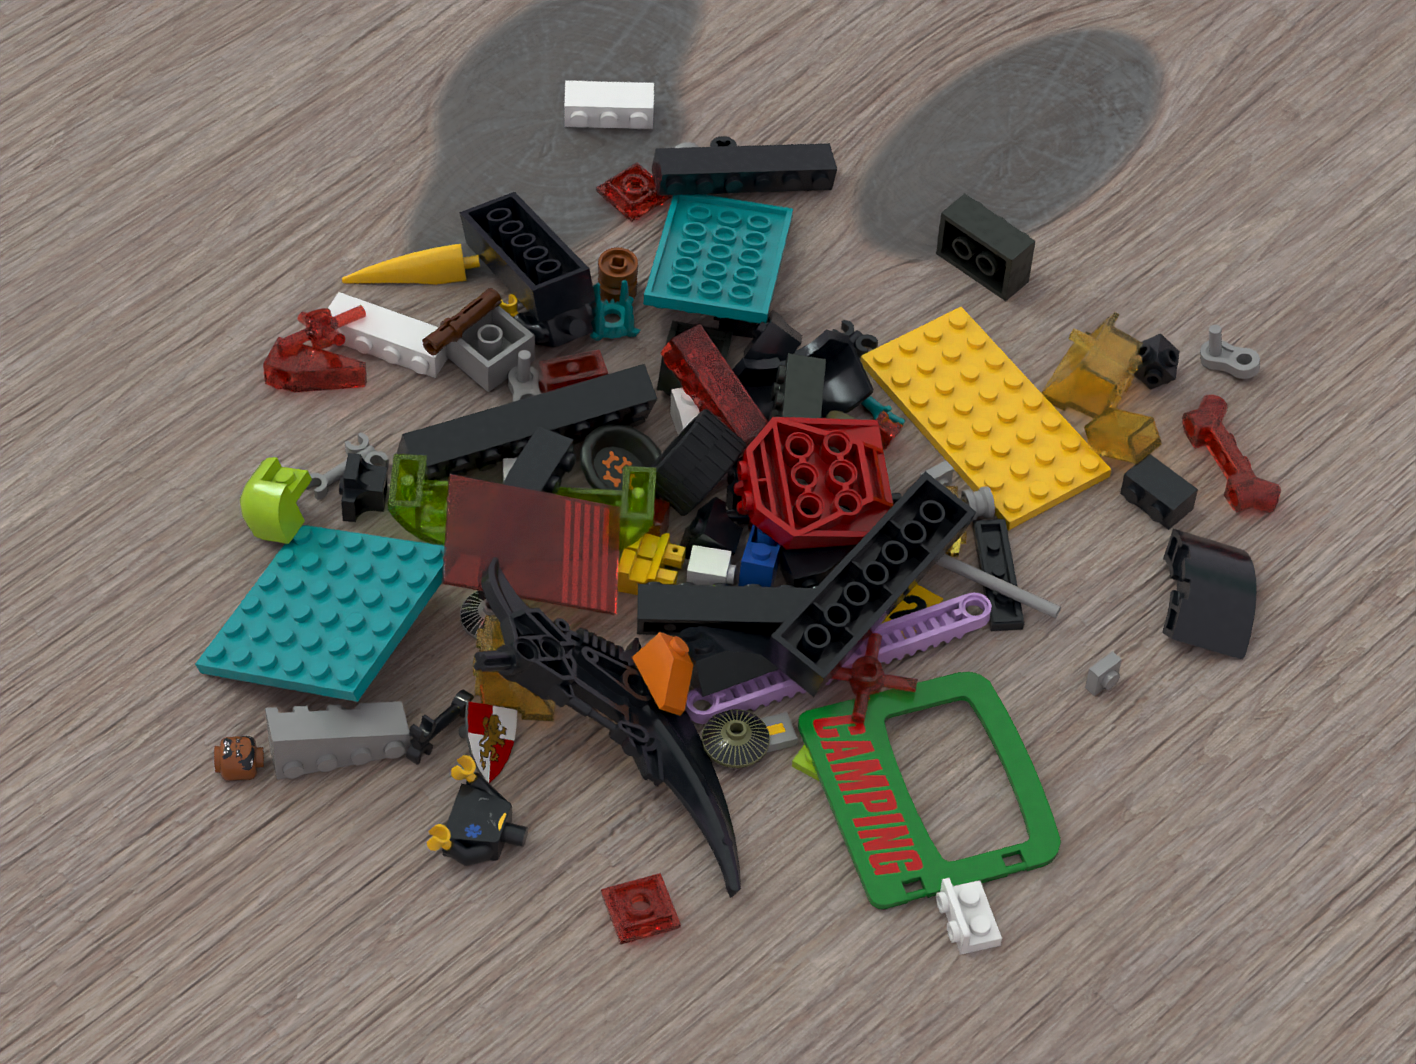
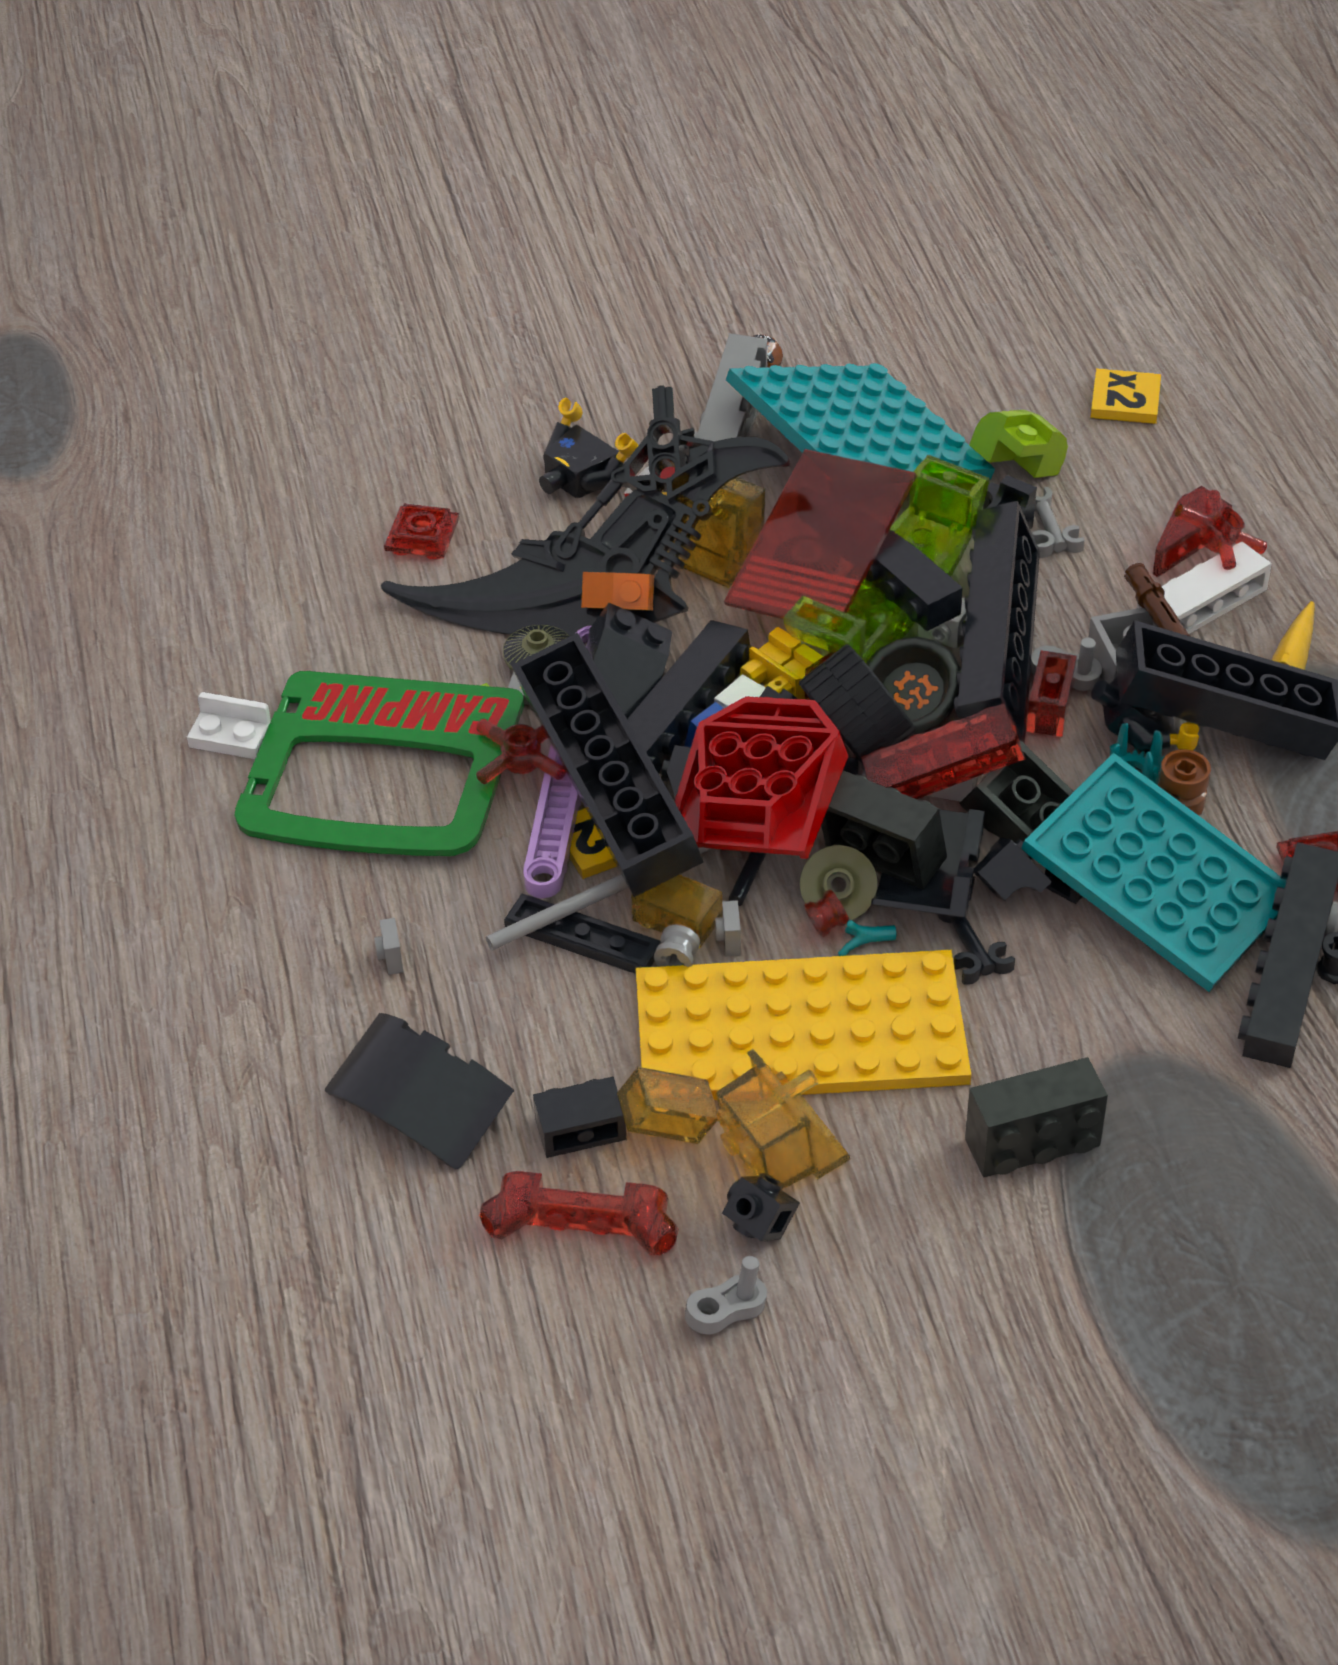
camera: 125 degrees right, 5 degrees down
none -> yellow tile [1090,368,1161,424]

